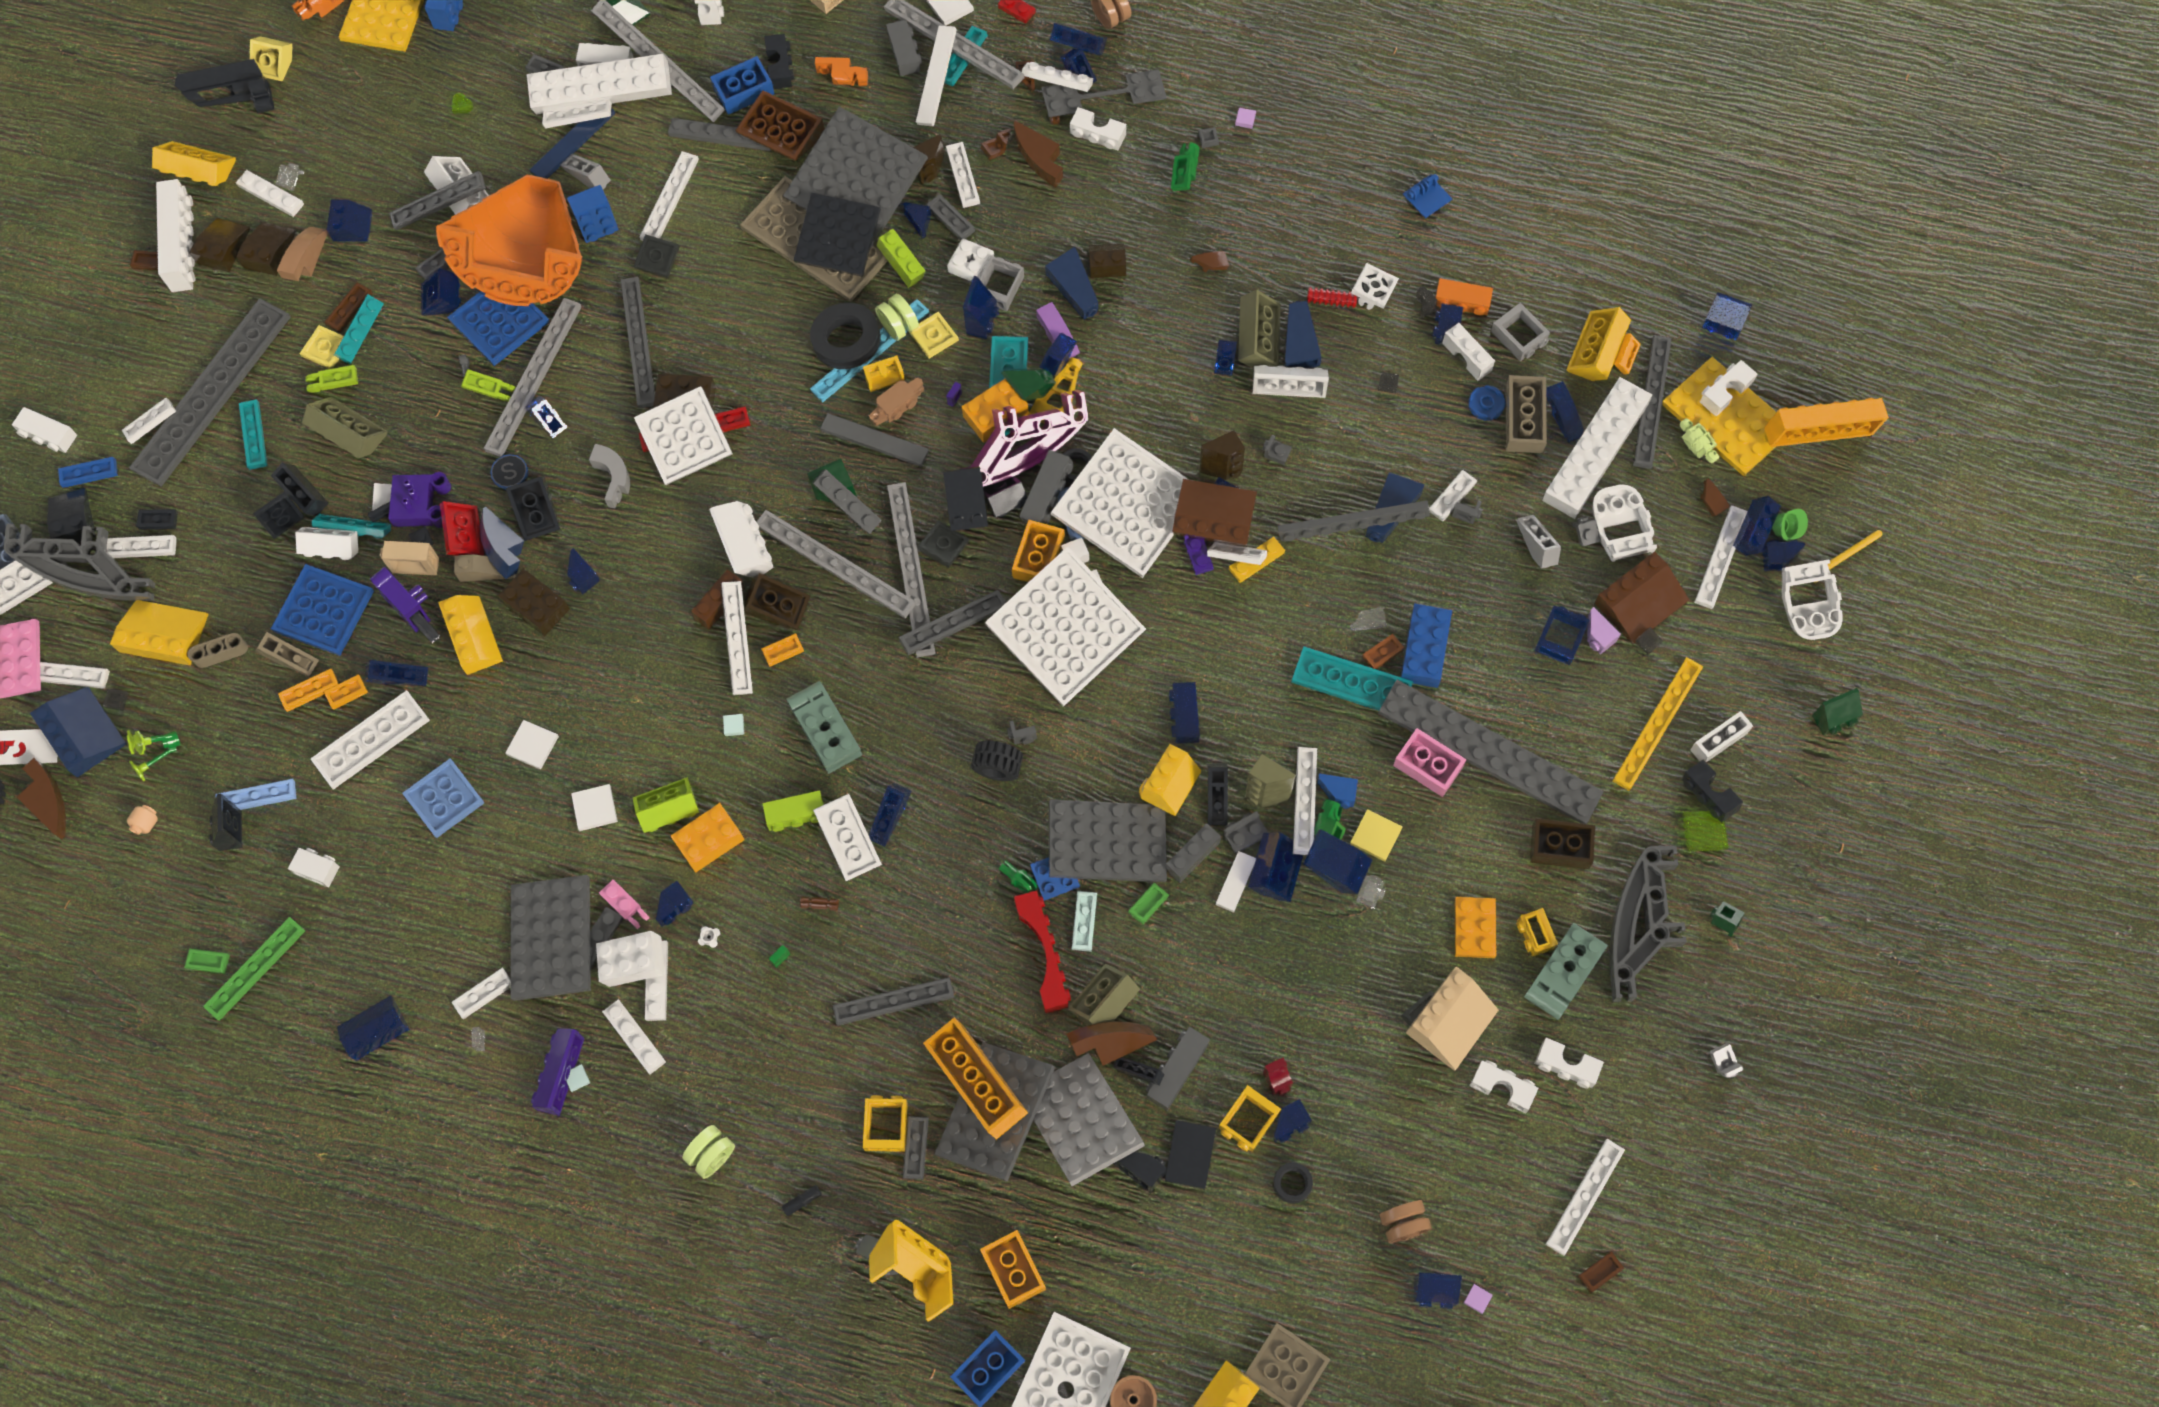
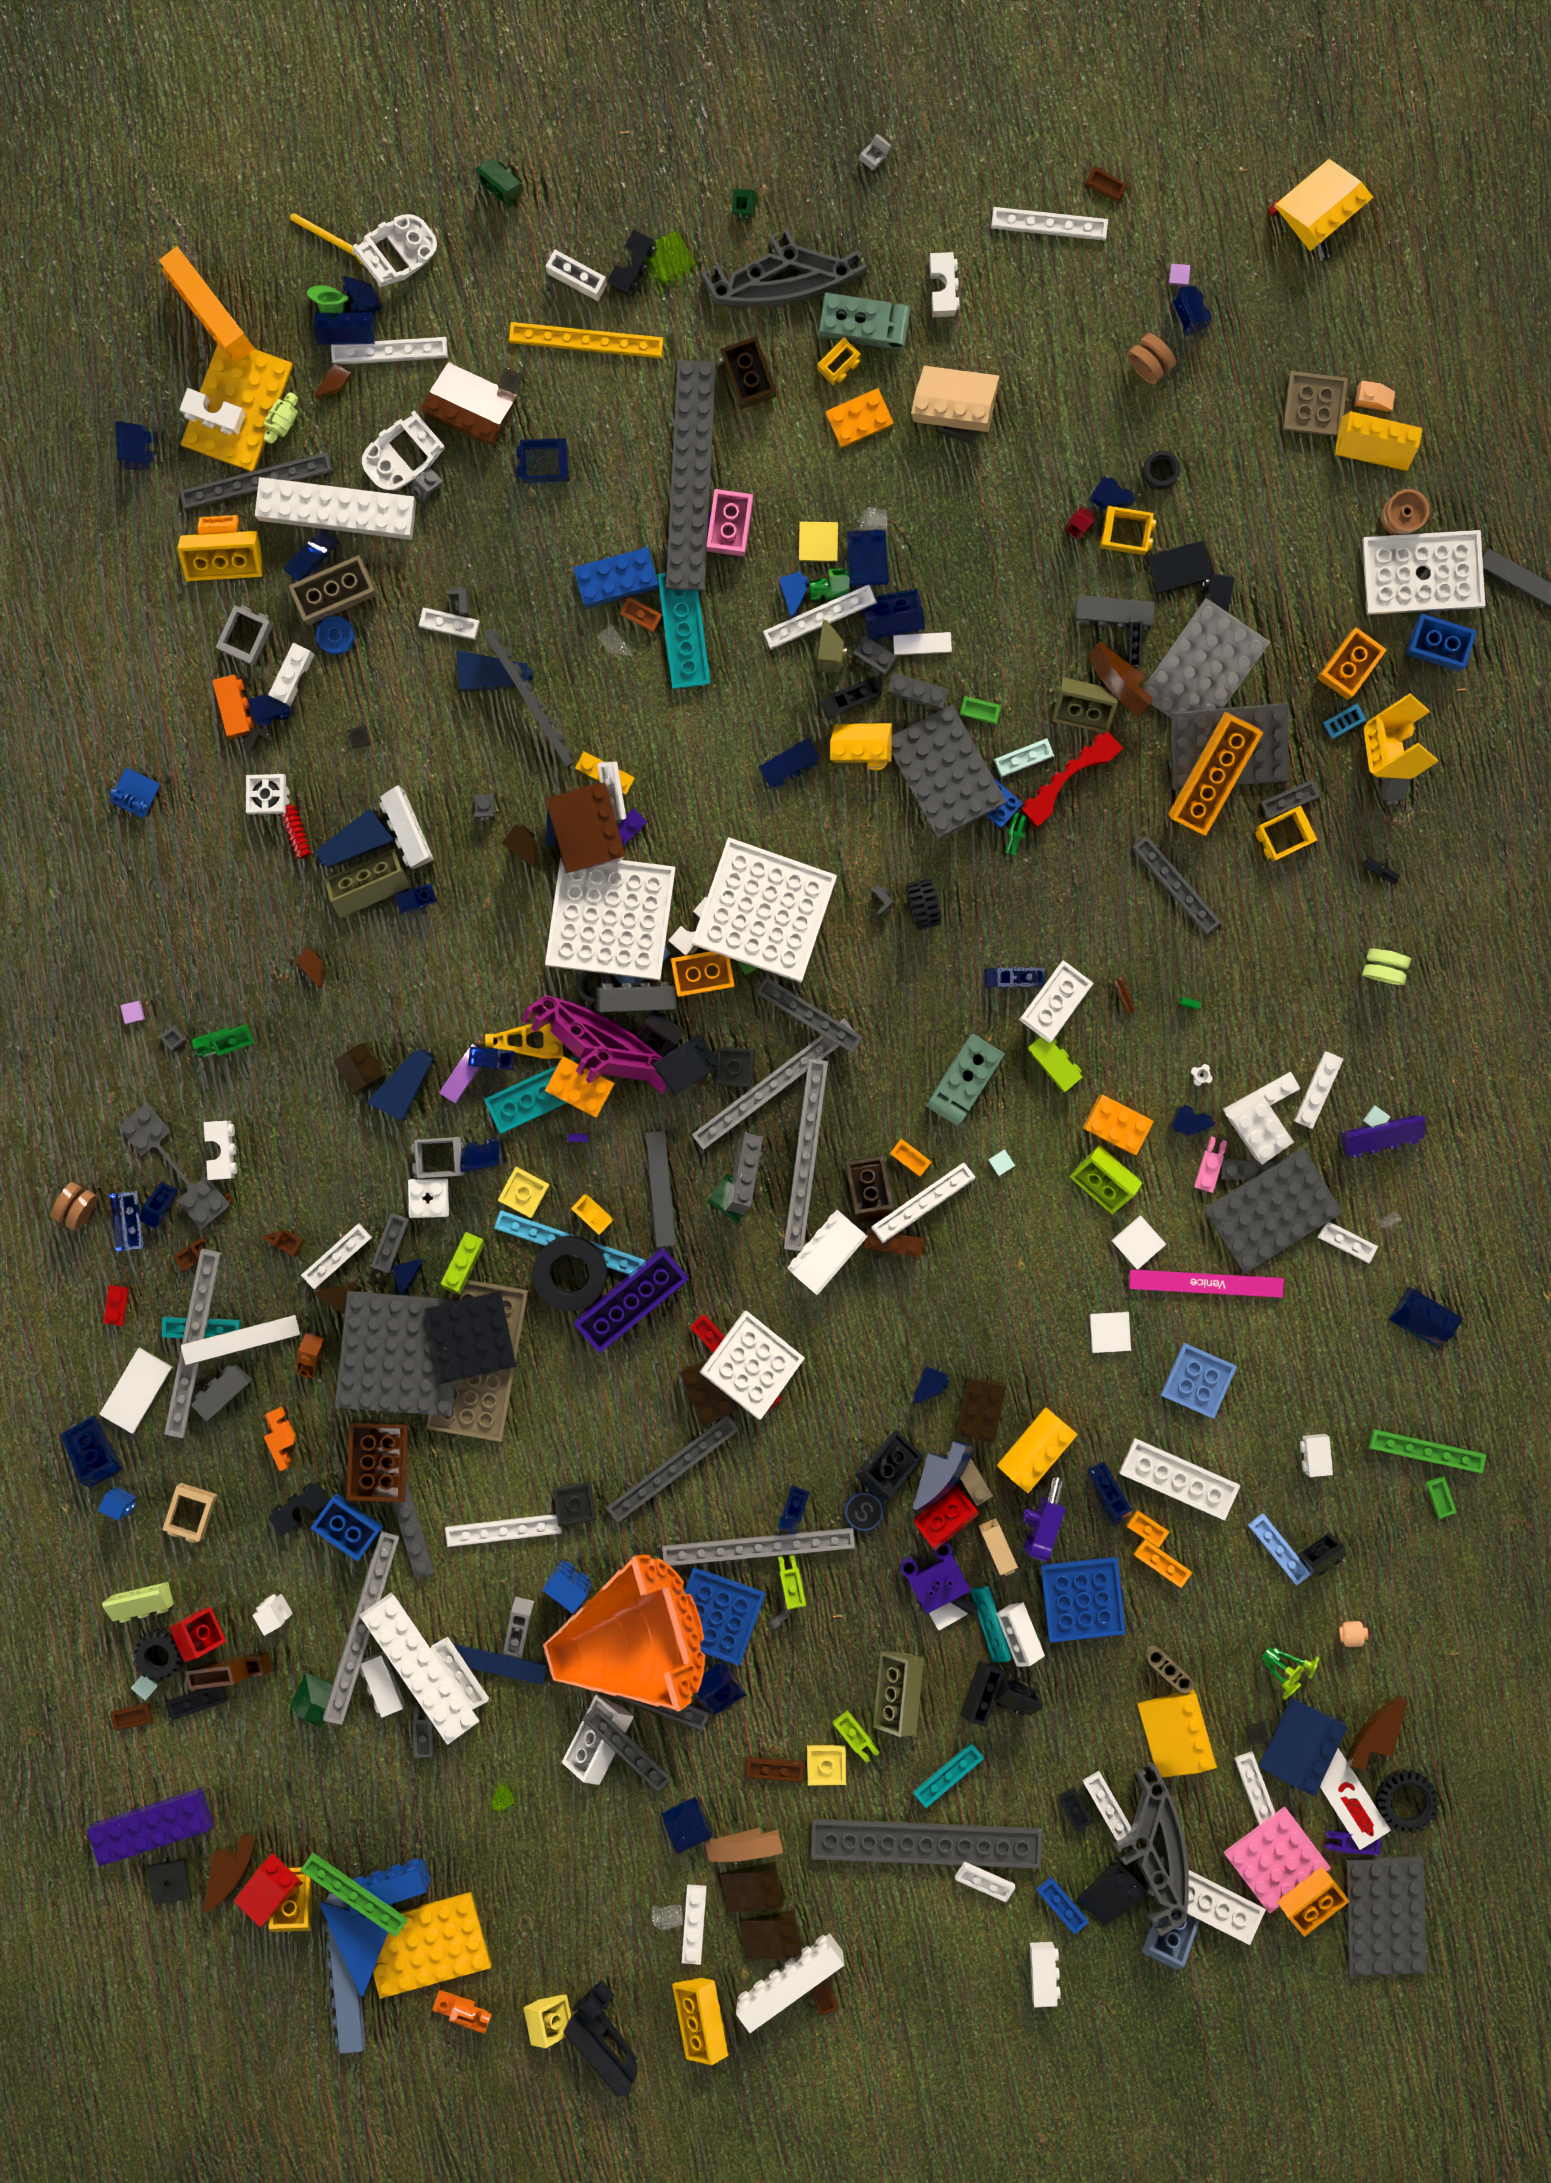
camera: 115 degrees left, 20 degrees up
dark tan slope [255,632,319,676] -> none
teal plate [334,294,384,365] -> none
black plate [408,527,434,546] -> none
light grey arch [589,444,630,509] -> none
medium nougat hinge [869,378,924,426] -> none
yellowish green wheel [875,293,919,341] -> none
dark green slope [1001,369,1056,400] -> none
reddish brown slope [1014,120,1063,188] -> none
white plate [1022,62,1093,92] -> none
white arch [1470,1060,1538,1114] -> none
light grey slope [1516,515,1561,569] -> none
lavender slope [1587,607,1621,655] -> none
none -> dark orange slope [296,1333,324,1379]
none -> dark purple brick [574,1247,688,1353]
none -> dark pink tile [1129,1269,1284,1298]
none -> dark azure slope [1323,703,1367,739]

